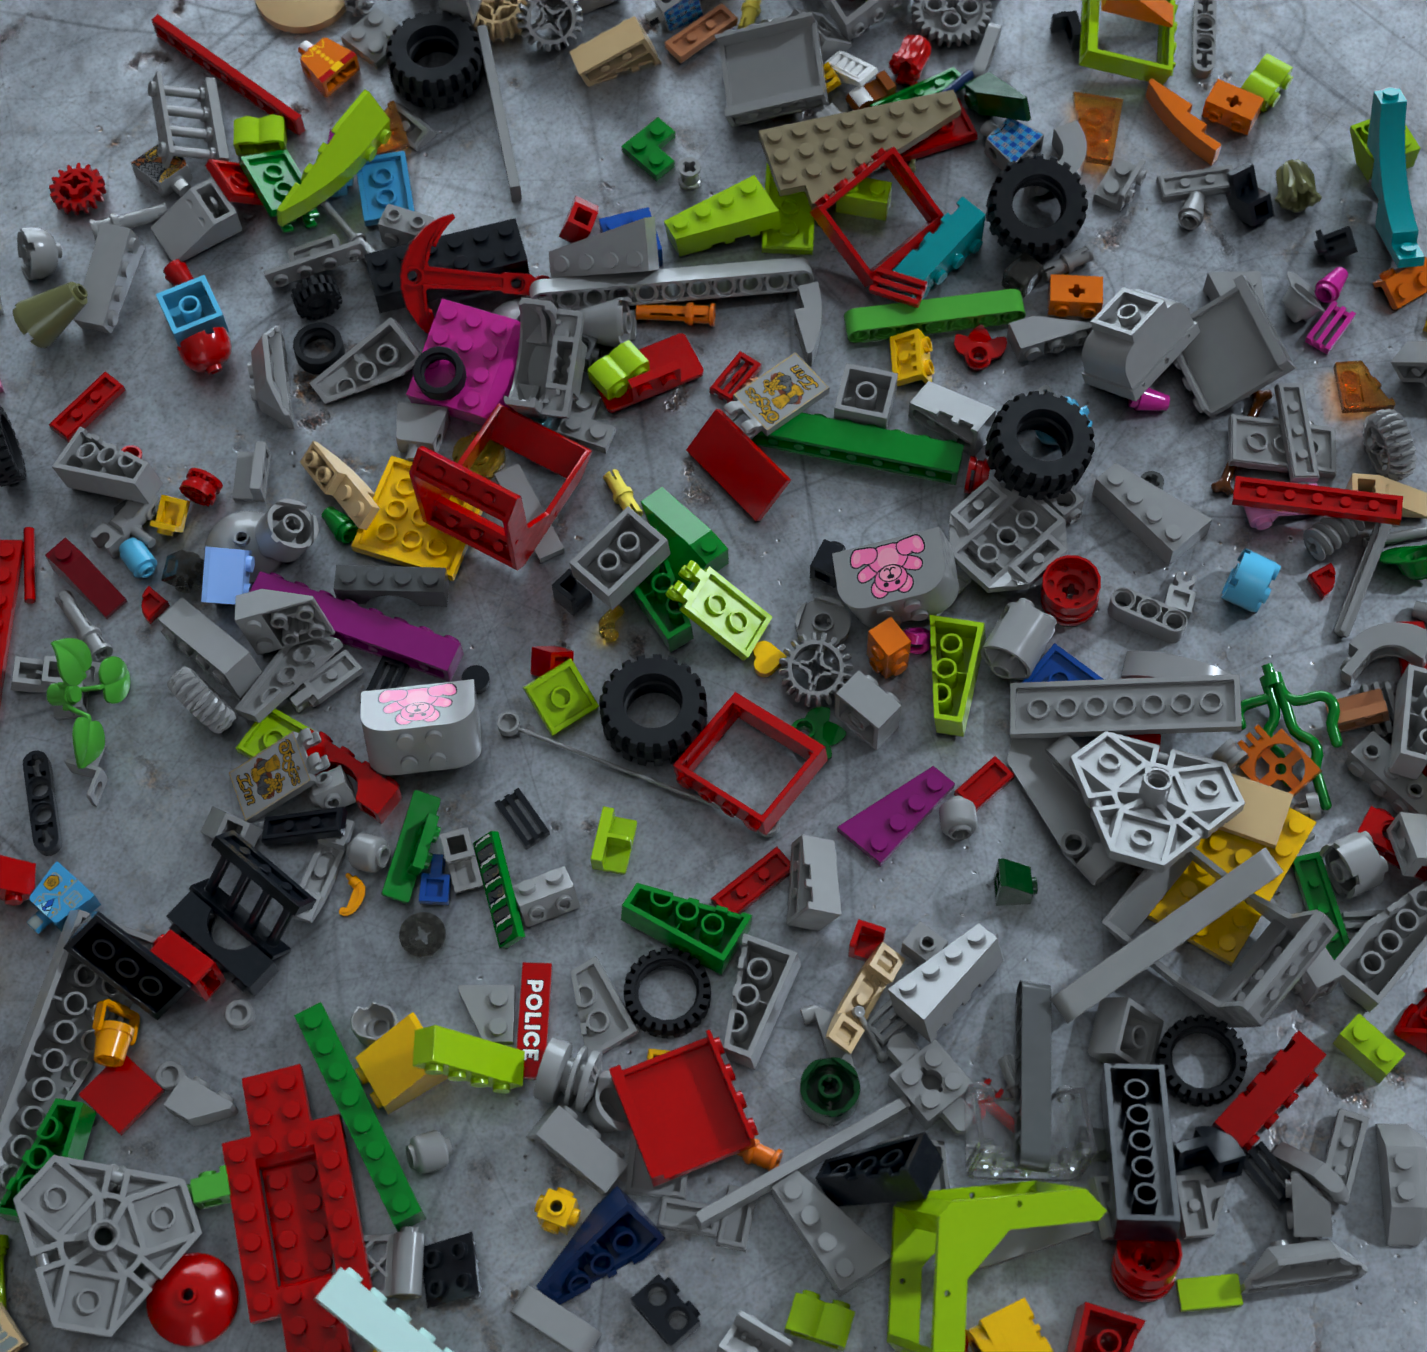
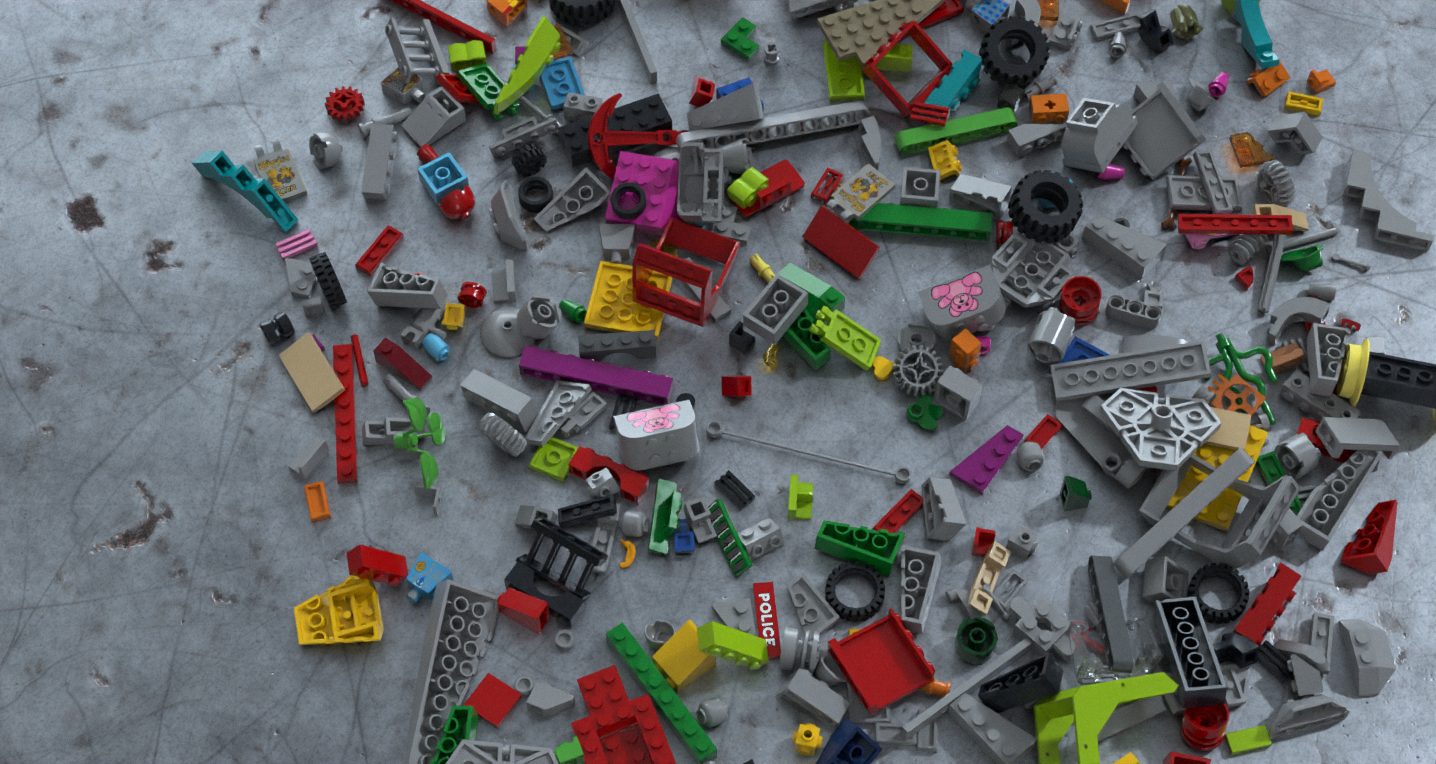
camera: 10 degrees left, 5 degrees down
olive cone [12,282,88,348] -> none
black beam [23,750,62,856] -> none
black slope [63,911,193,1021] -> none
light orange piece [92,999,140,1067] -> none
red tile [141,586,170,624] -> none
clear smoke brick [161,549,204,593] -> none
light blue slope [201,546,255,605] -> none
light grey tile [229,728,330,823] -> none
light grey slope [234,589,335,655] -> none
tan slope [300,441,380,530] -> none
clear smoke gear [399,912,446,959] -> none
lime tile [522,658,599,736] -> none
black tyre [599,654,708,767] -> none
orange pin [636,302,716,327] -> none
lime wedge [664,175,782,257] -> none
red window [673,692,828,835] -> none
black brick [810,539,846,588] -> none
light grey wedge [888,923,1004,1043] -> none
lime wedge [929,615,986,737] -> none
red plate [954,324,1007,370] -> none
medium azure brick [1221,548,1281,613] -> none
dark pink tile [1305,301,1356,355] -> none
black bracket [1314,226,1358,263] -> none
lime brick [1332,1013,1406,1084] -> none

